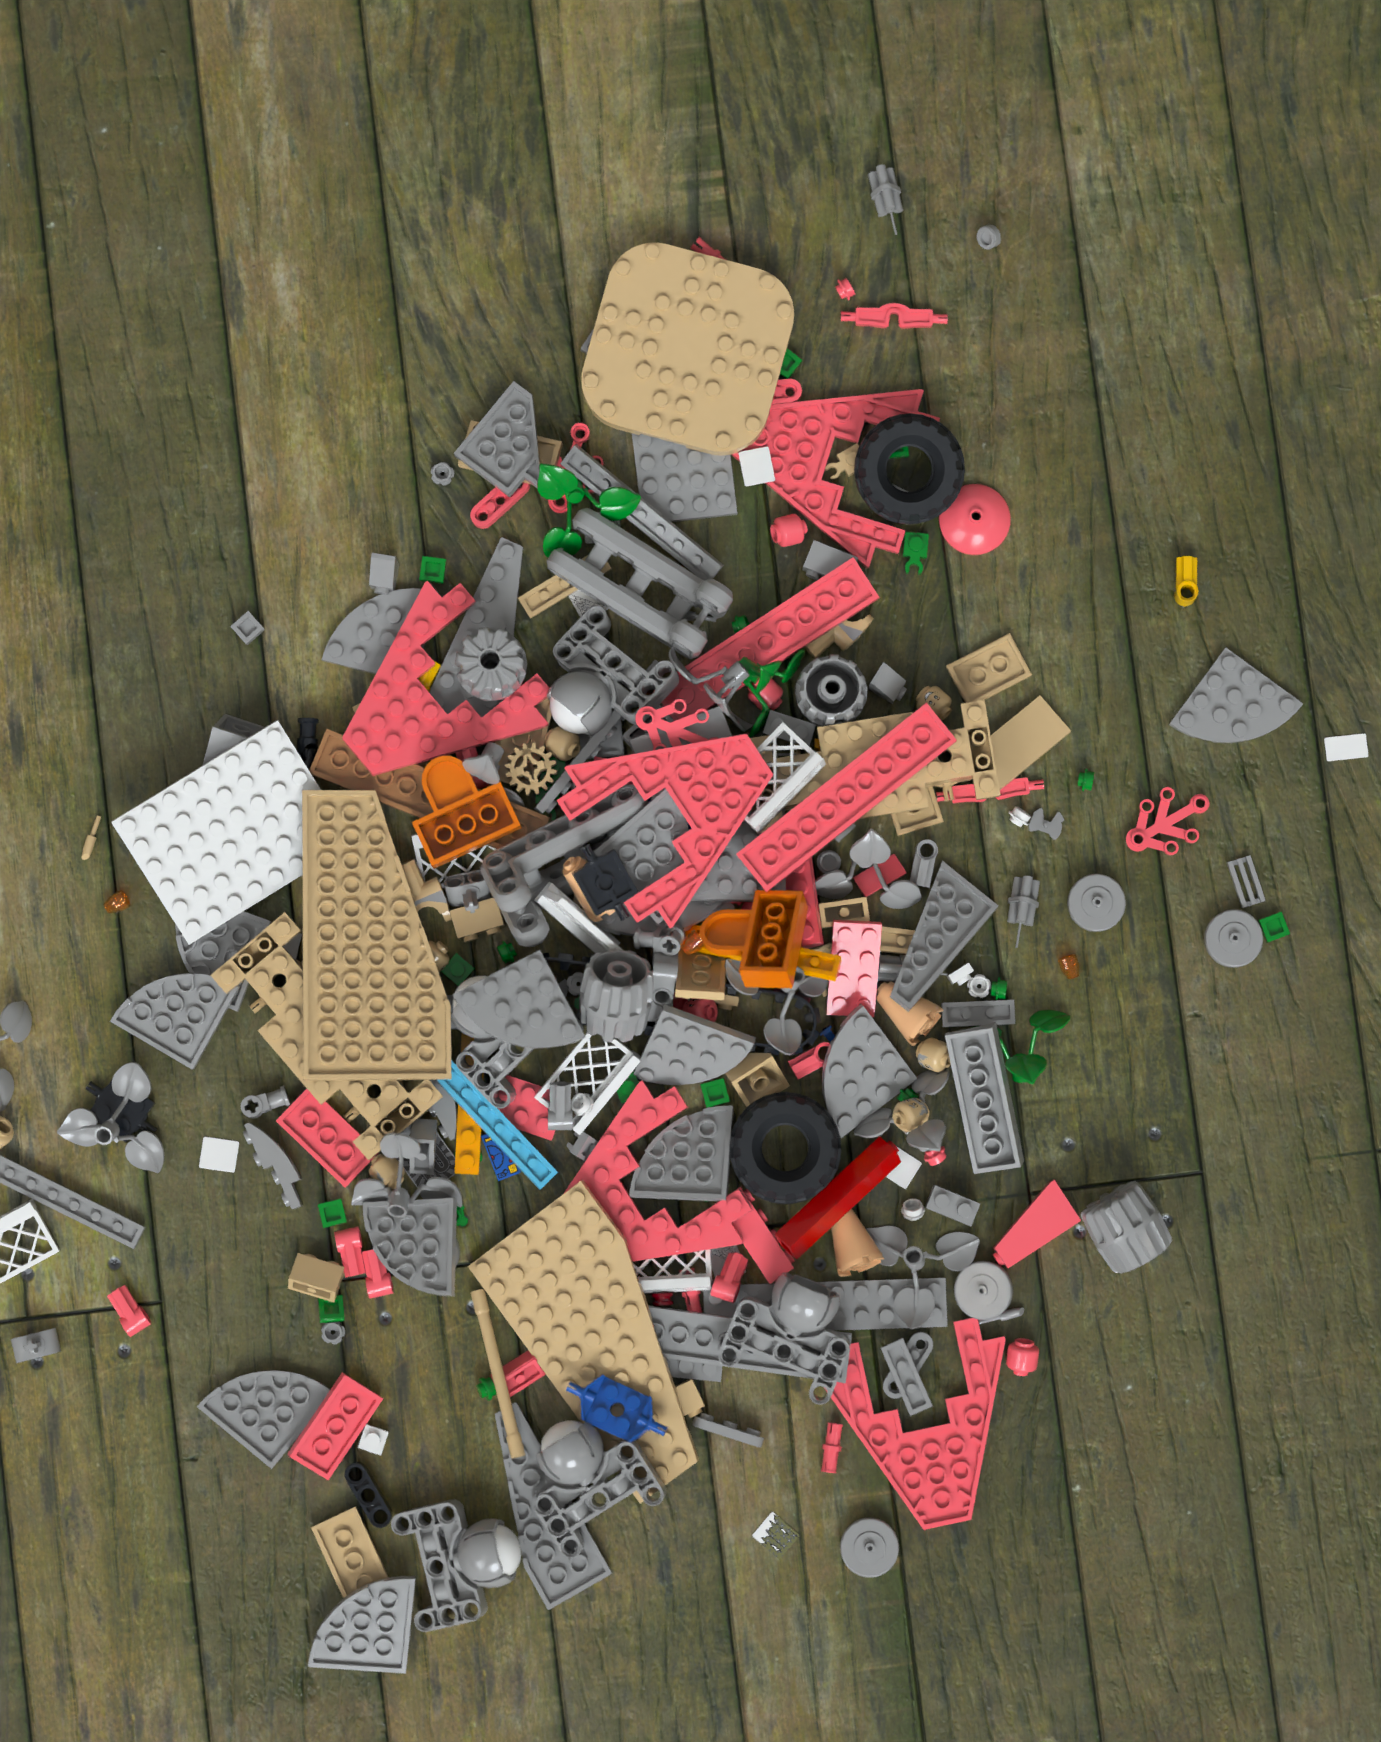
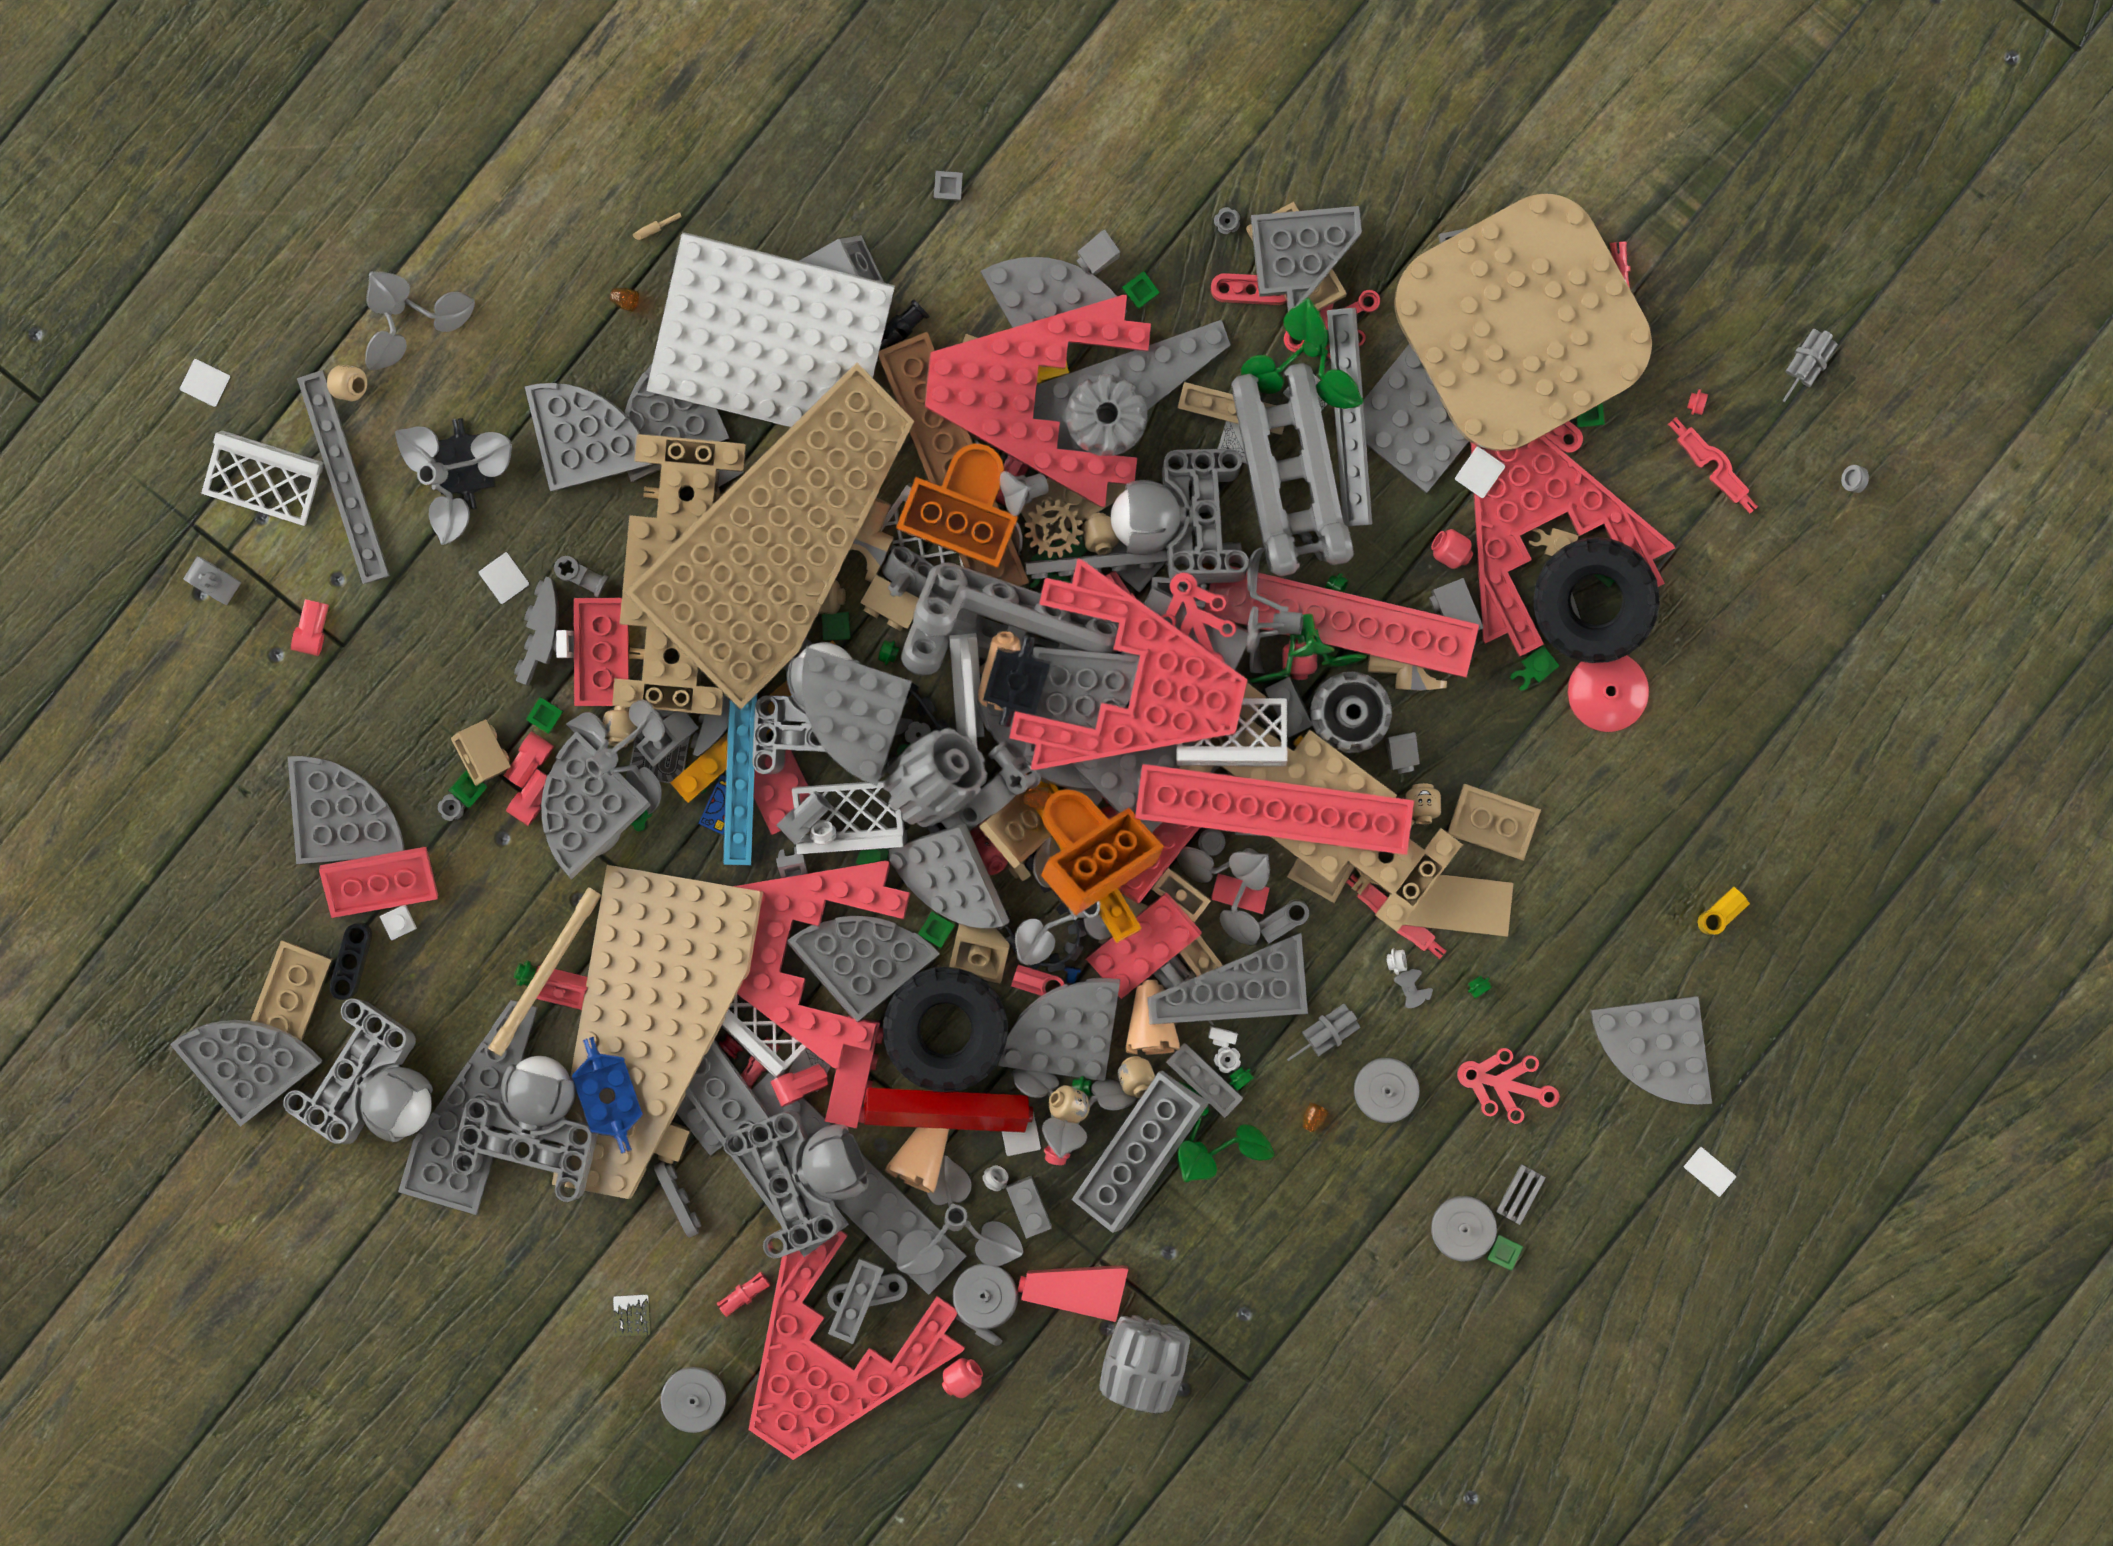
camera: 45 degrees right, 5 degrees up
none -> white plate [553,630,574,658]

